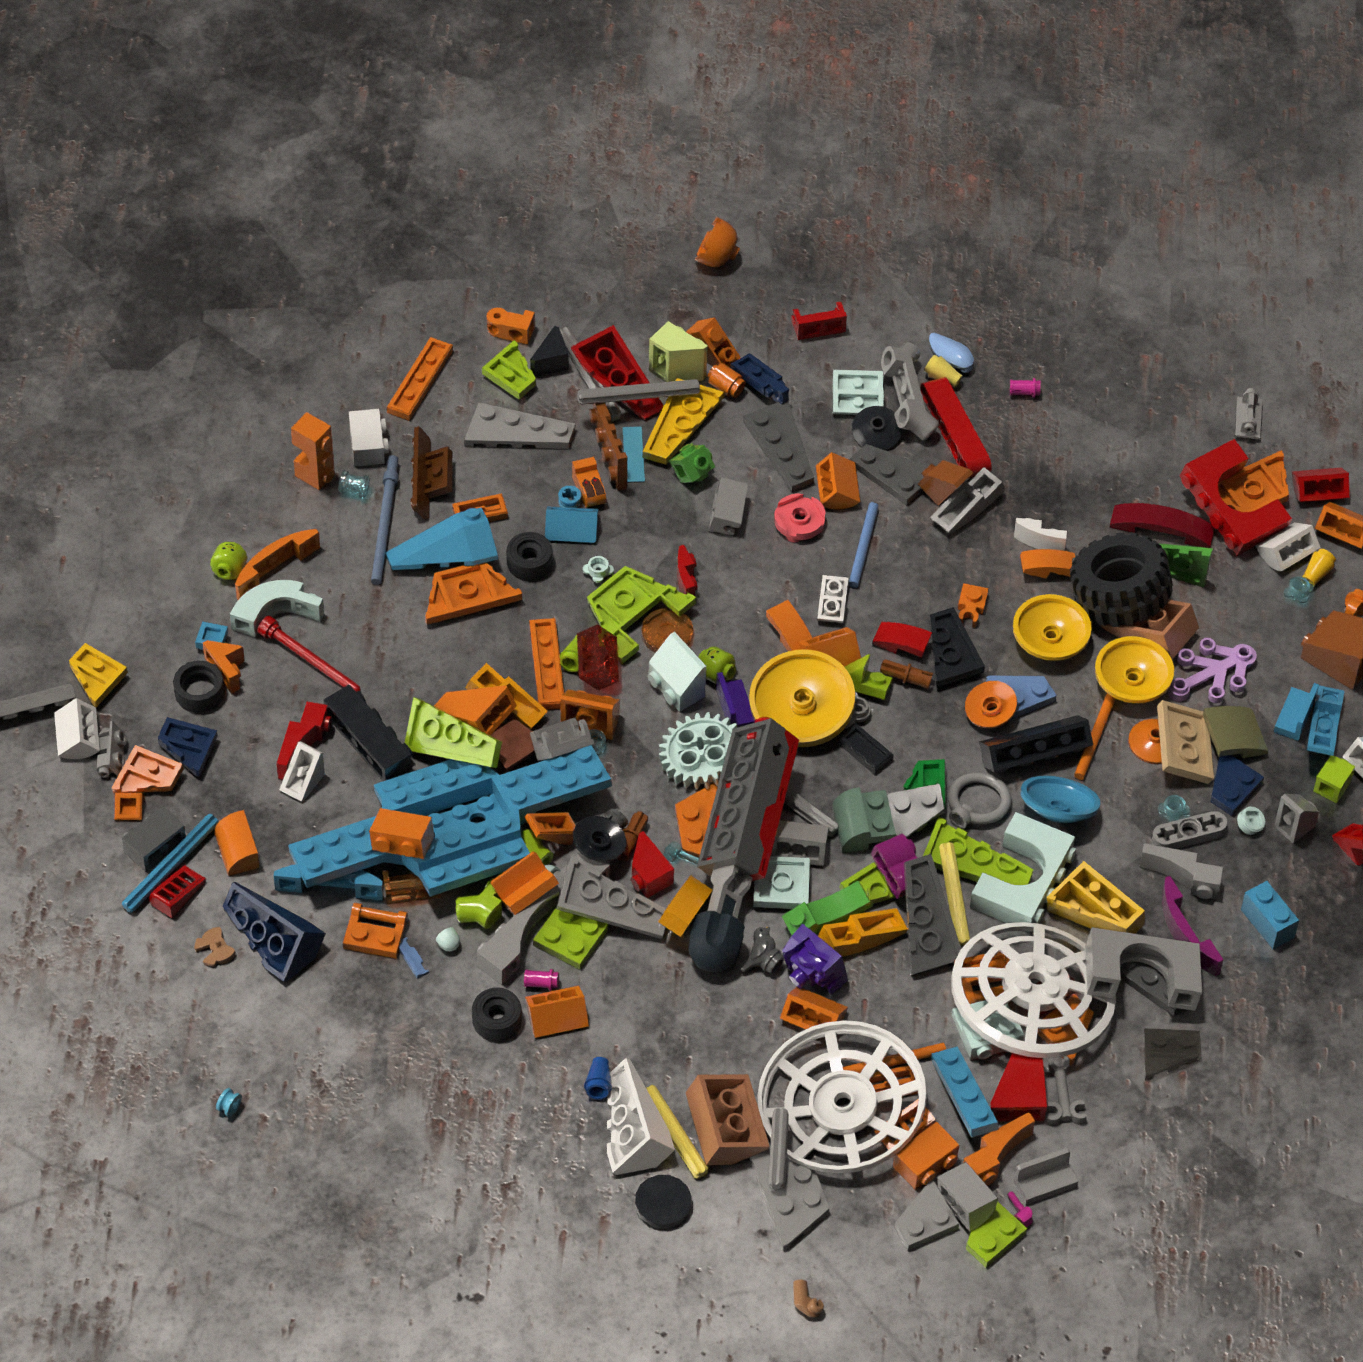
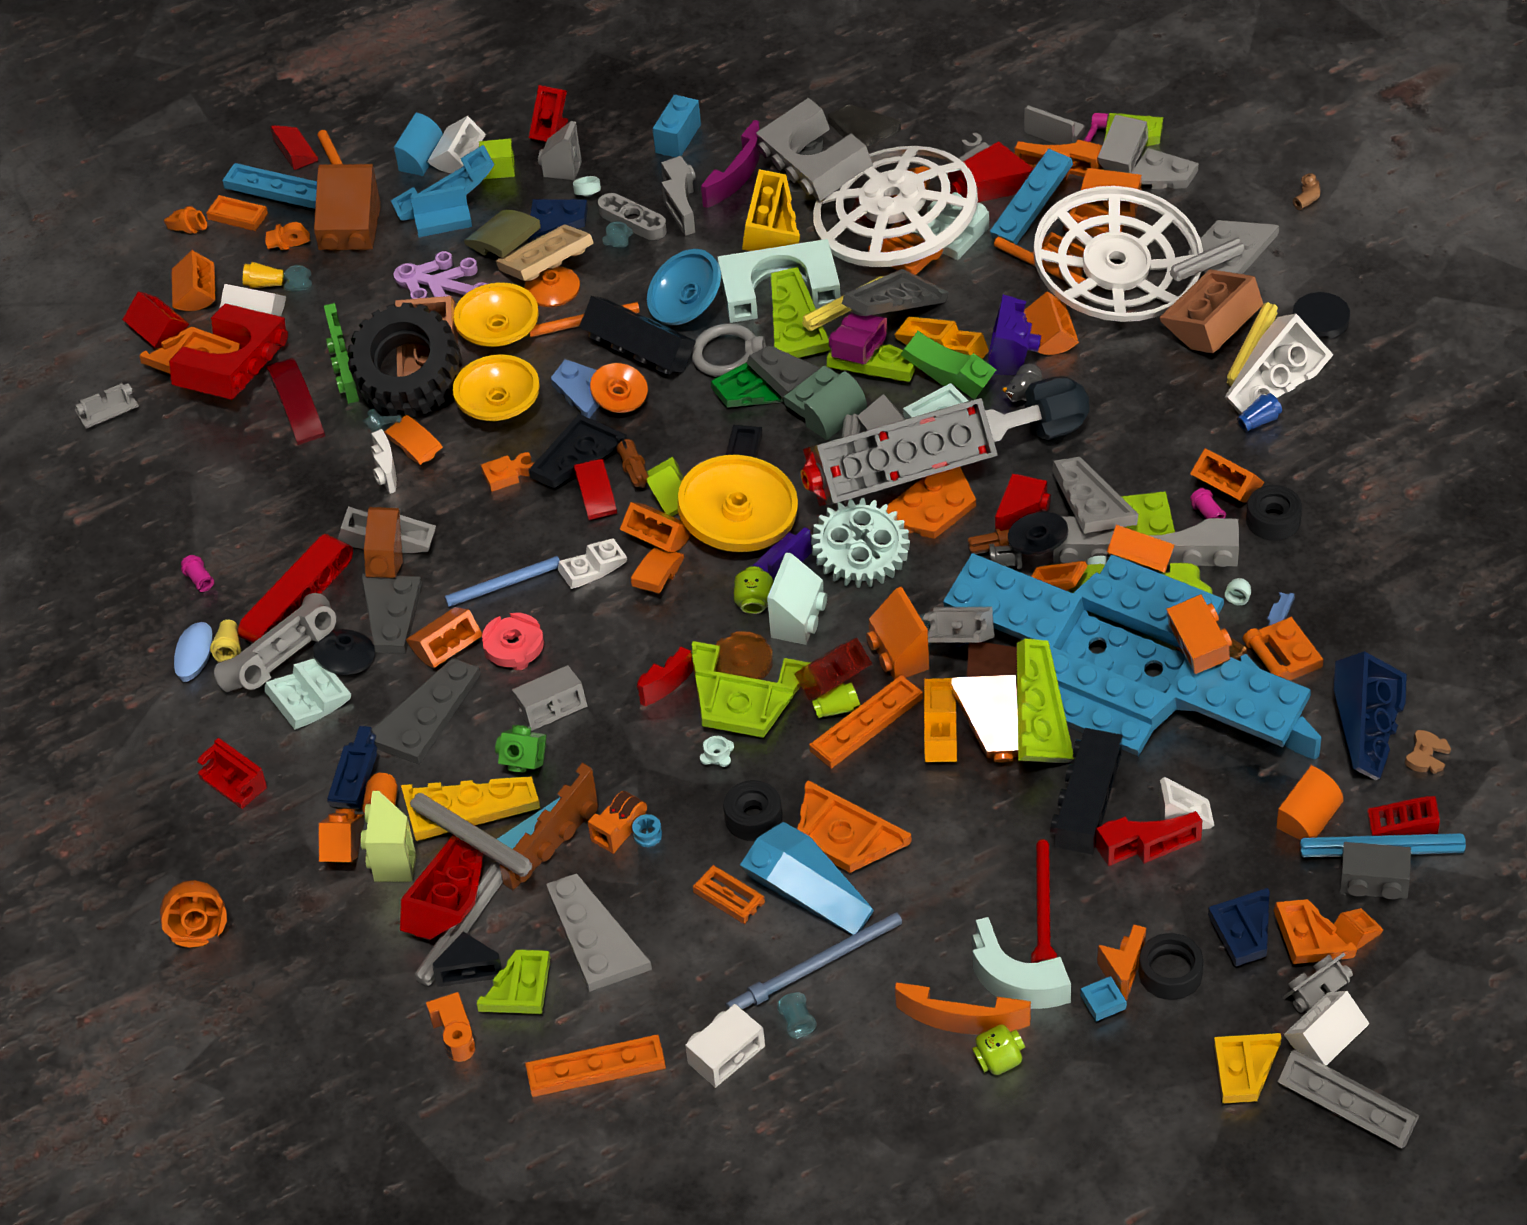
camera: 120 degrees left, 5 degrees down
orange arch [291,412,335,490] -> none
reddish brown bracket [410,426,453,519] -> none
dark azure panel [545,506,599,543] -> none
light orange slope [658,875,713,937] -> none
clear light blue hand [663,842,699,864] -> none

